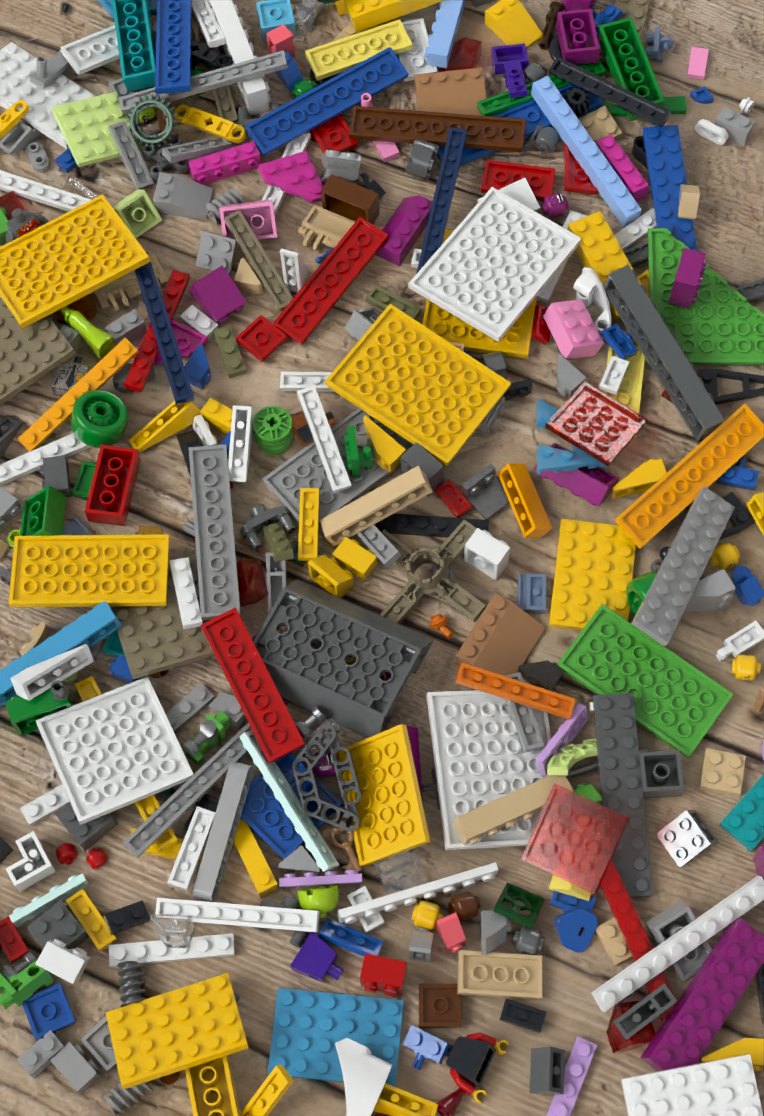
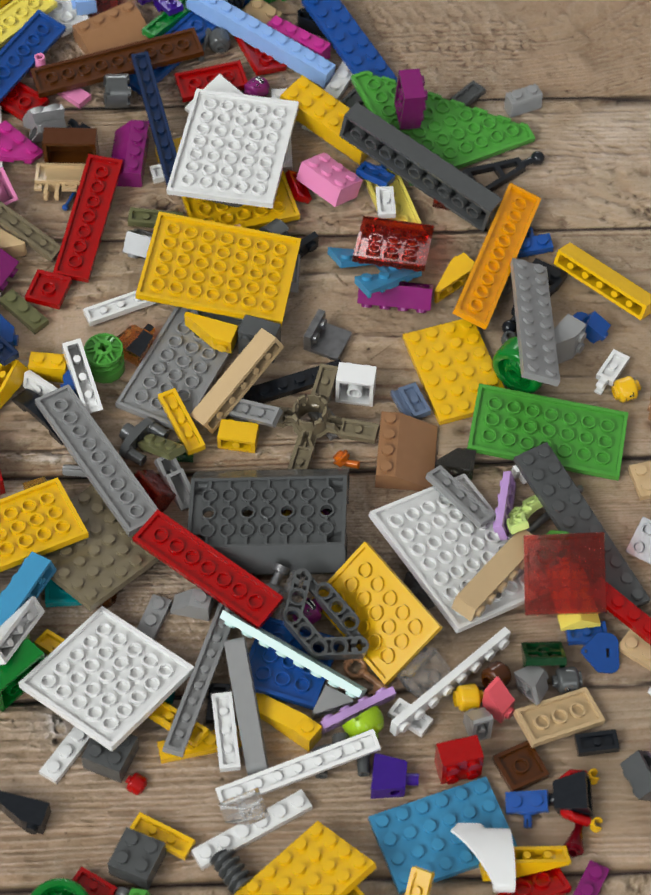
camera: 30 degrees left, 10 degrees down
white brick [6,831,56,892] -> none
light aqua plate [9,873,89,927] -> none
white brick [36,939,90,984] -> none
dark grey pin [51,681,69,701] -> none
red piece [56,843,78,865] -> none
black plate [103,900,151,935] -> none
blue brick [110,655,138,684] -> none
white plate [169,557,203,630] -> none
hips [183,710,231,767] -> none
white slope [280,248,309,294] -> none
white plate [297,386,352,493] -> none
yellow slope [308,554,354,598] -> none
blue plate [318,918,384,957] -> none
green plate [344,425,374,477] -> none
red plate [435,479,473,518] -> none
orange plate [455,662,576,719] -> none
light orange brick [497,463,552,538] -> none
light grey slope [557,355,587,400] -> none
white panel [573,267,611,340] -> none
dark grey brick [639,750,684,799] -> none
tan slope [678,184,700,220] -> none
yellow head [710,543,740,570] -> none

